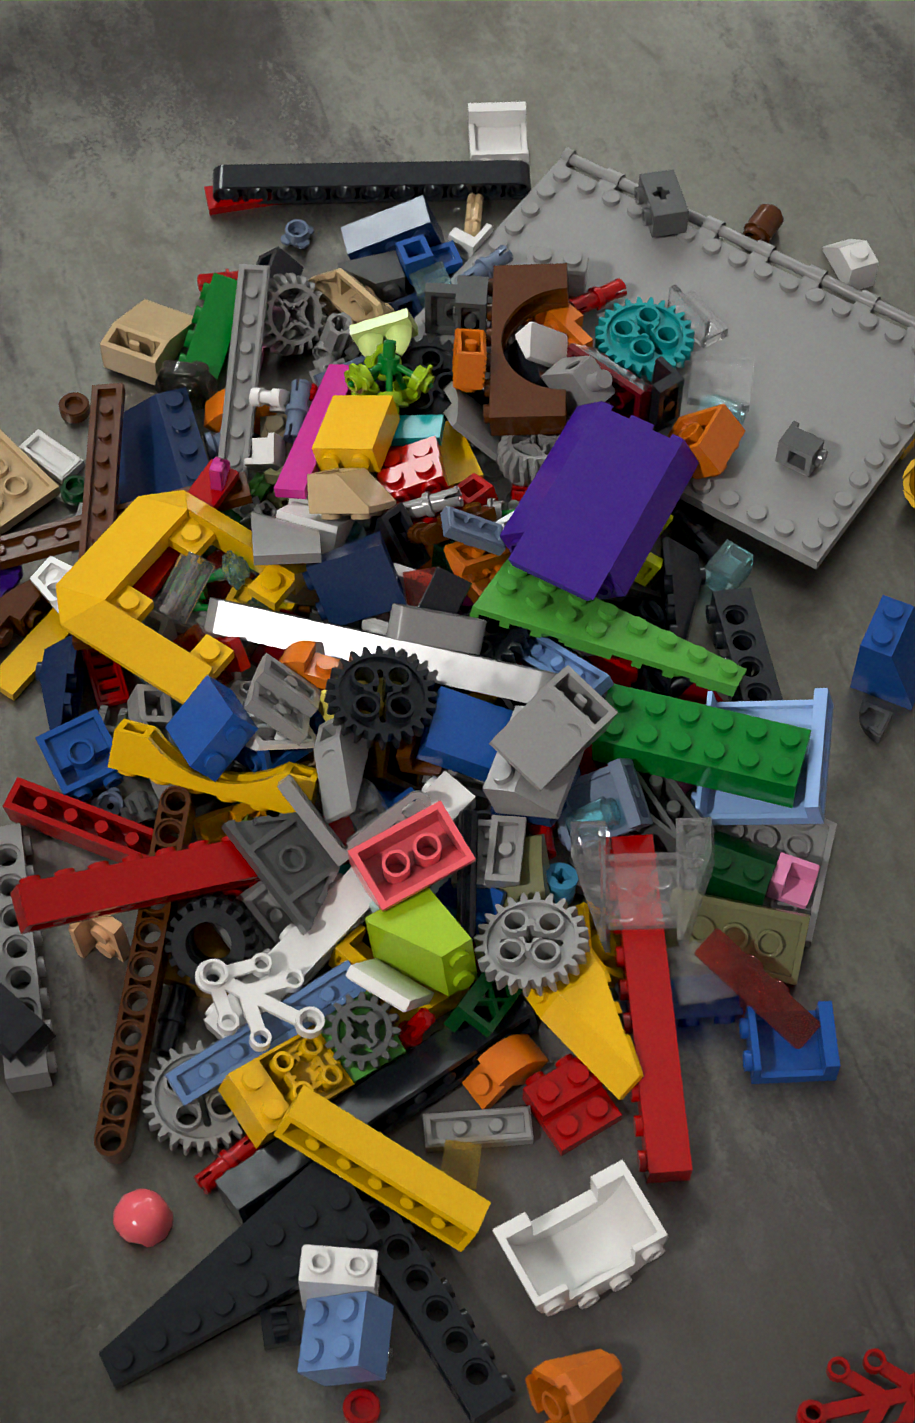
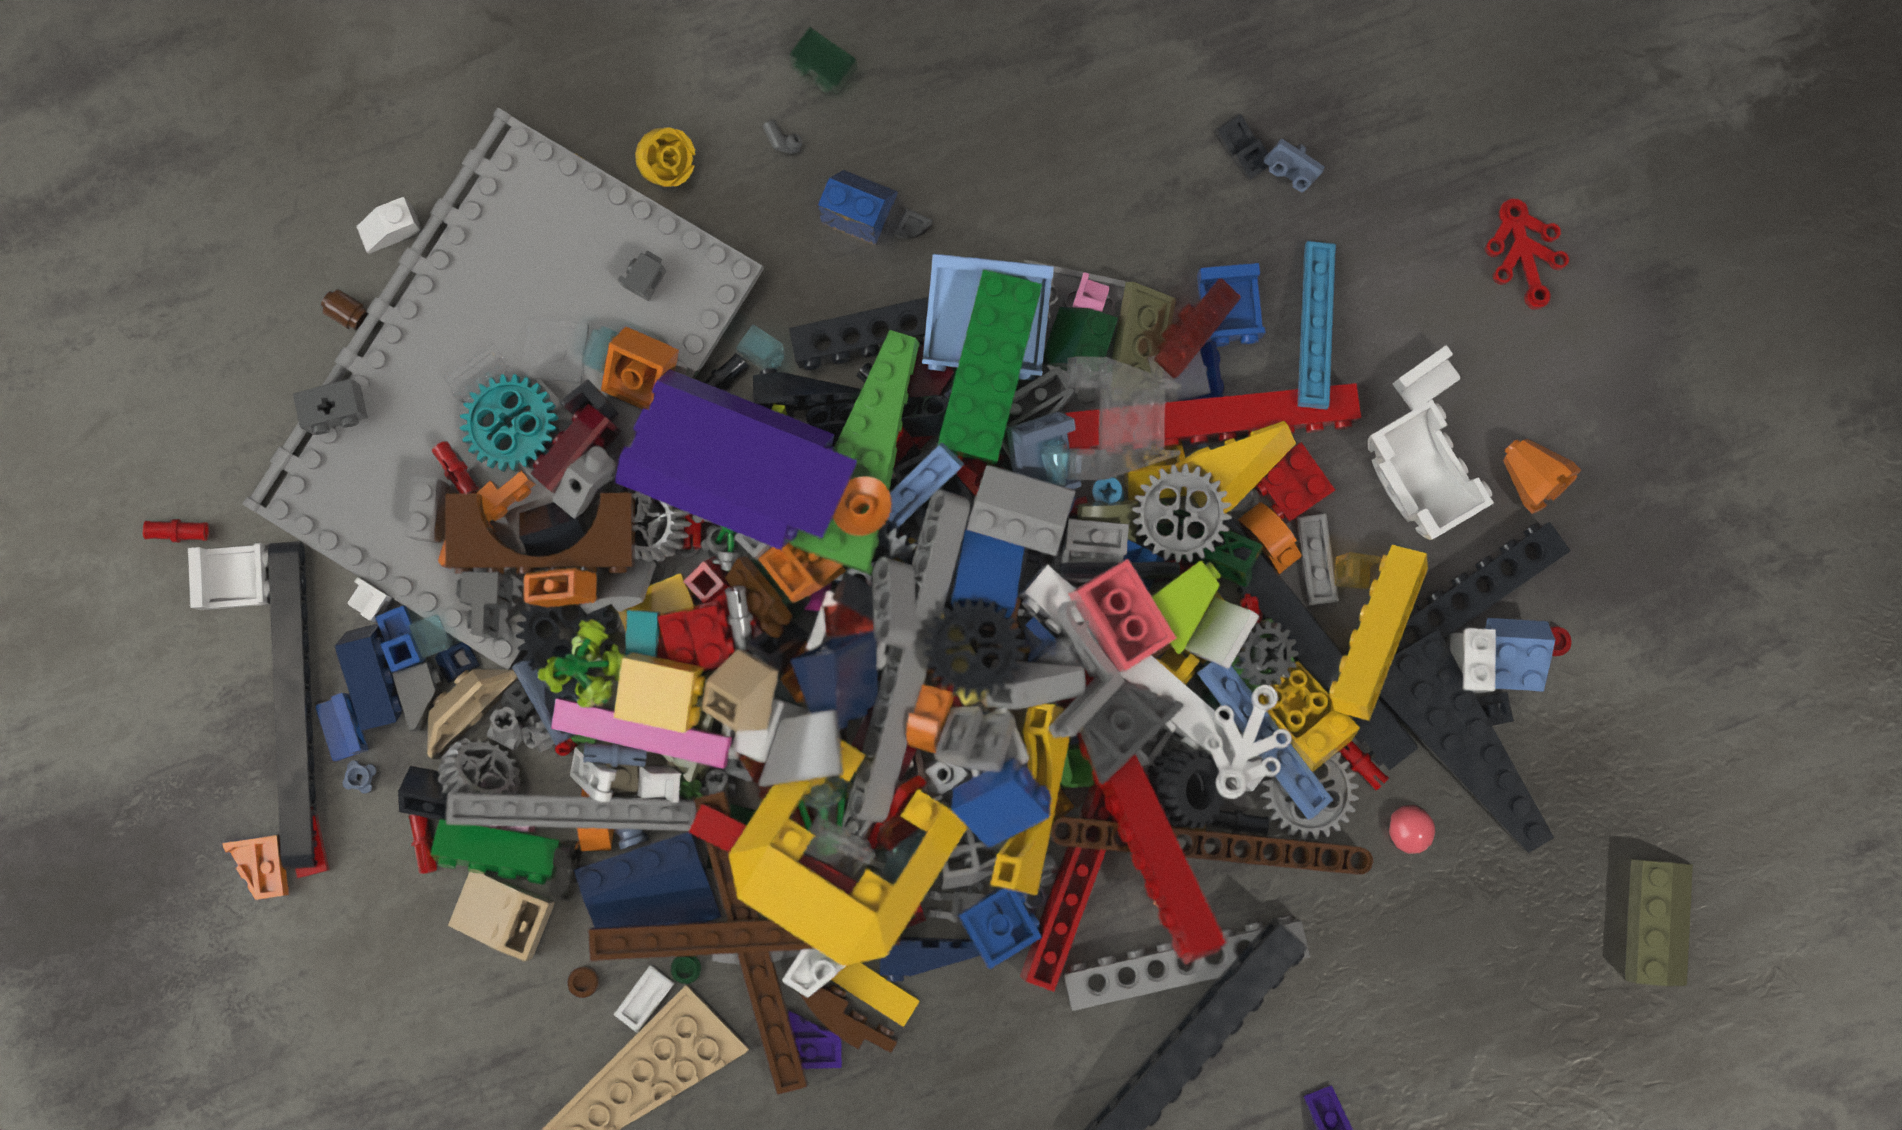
camera: 95 degrees left, 25 degrees up
dark pink tile [209,457,231,491] -> none
yellowish green tile [349,308,419,357] -> none
sand blue plate [441,506,506,556] -> none
sand blue pin [457,245,513,278] -> none
tan axle [464,193,483,237] -> none
light grey slope [489,665,618,792] -> none
white slope [515,321,568,368] -> none
none -> red pin [143,519,209,543]
none -> orange wing [223,835,289,900]
none -> blue panel [316,693,369,761]
none -> orange dish [833,476,892,536]
none -> dark azure tile [1297,241,1336,410]
none -> white panel [1393,345,1460,411]

